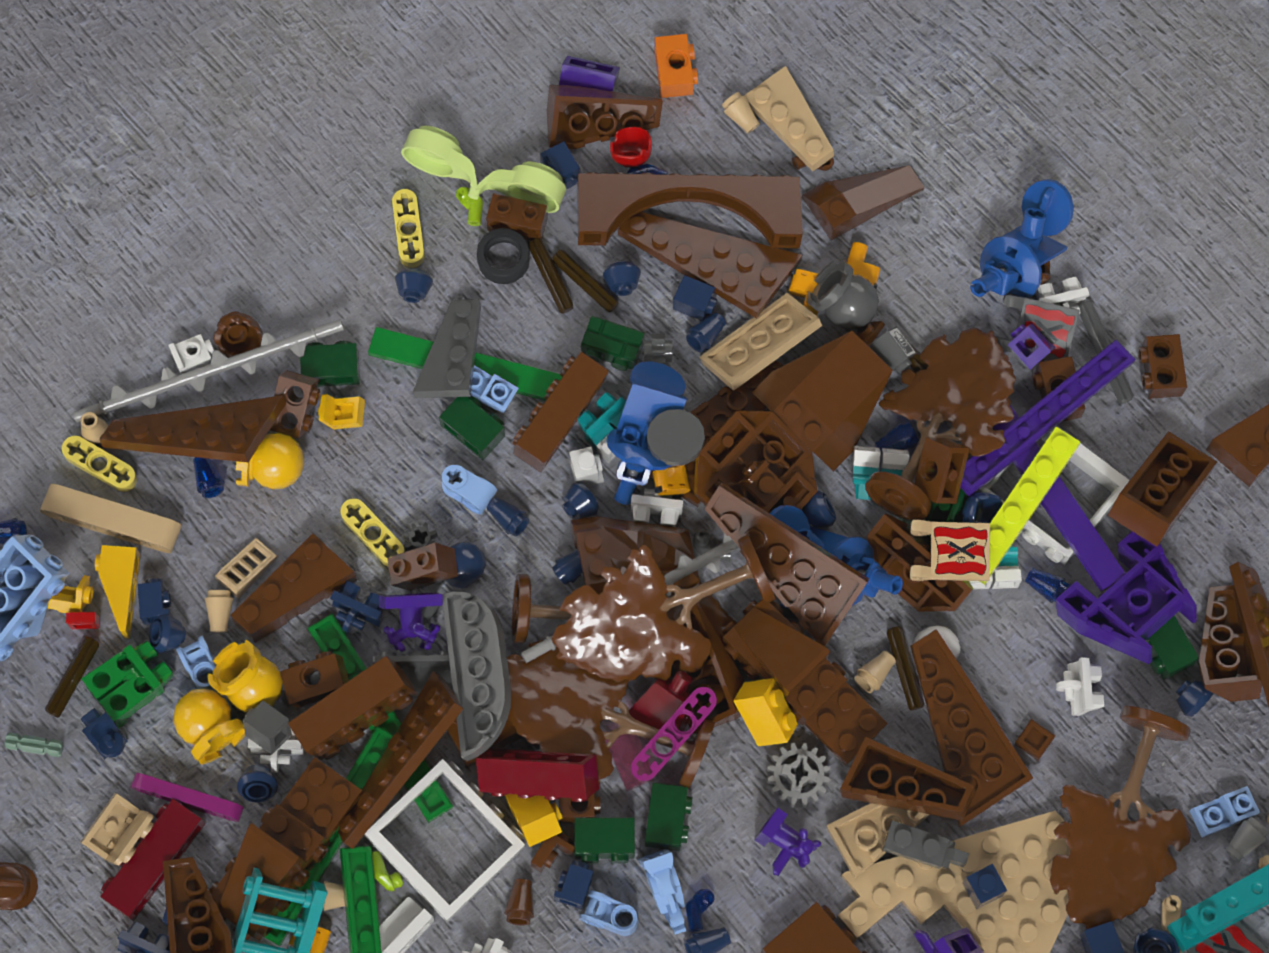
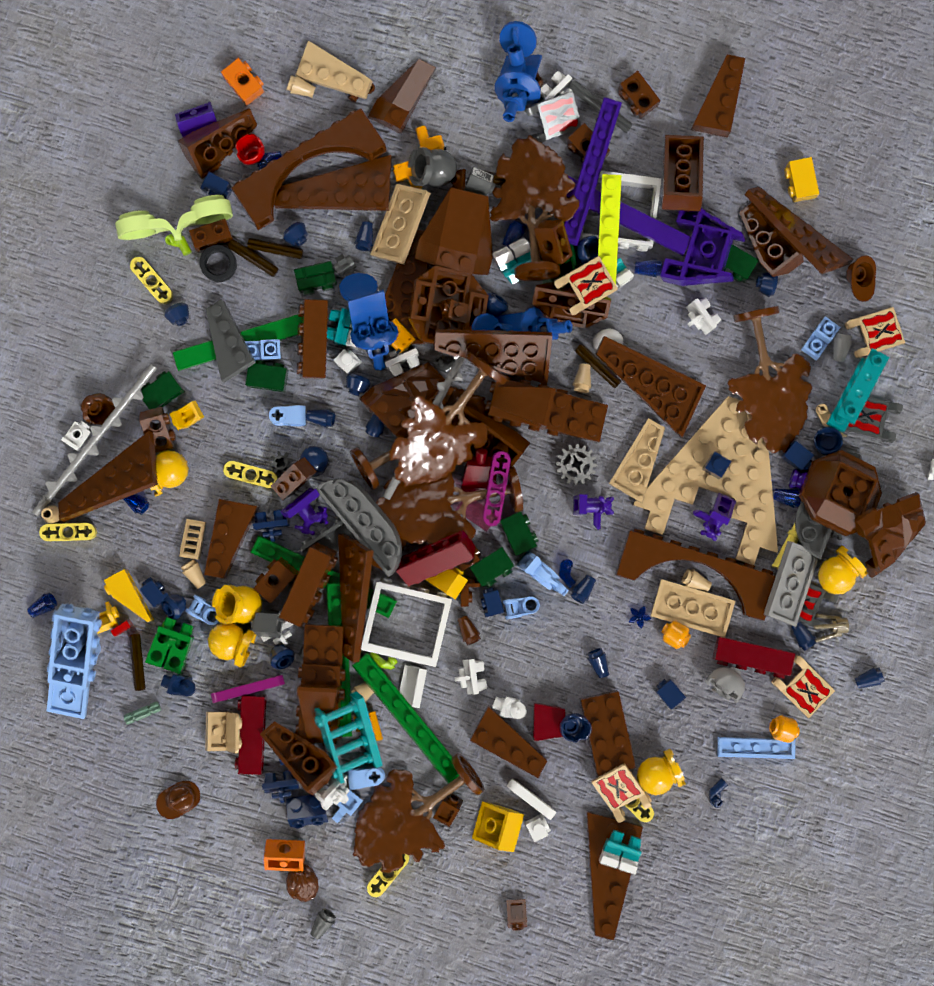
camera: 30 degrees left, 15 degrees up
tan beam [40,484,182,553] -> none
dark grey tile [647,409,705,466] -> none
dark blue brick [673,275,718,321] -> none
yellow brick [733,678,798,746] -> none
reddish brown wedge [840,737,975,821] -> none
dark grey hinge [882,820,969,869] -> none
dark purple brick [1007,323,1055,370] -> none
reddish brown tile [1014,719,1055,761] -> none

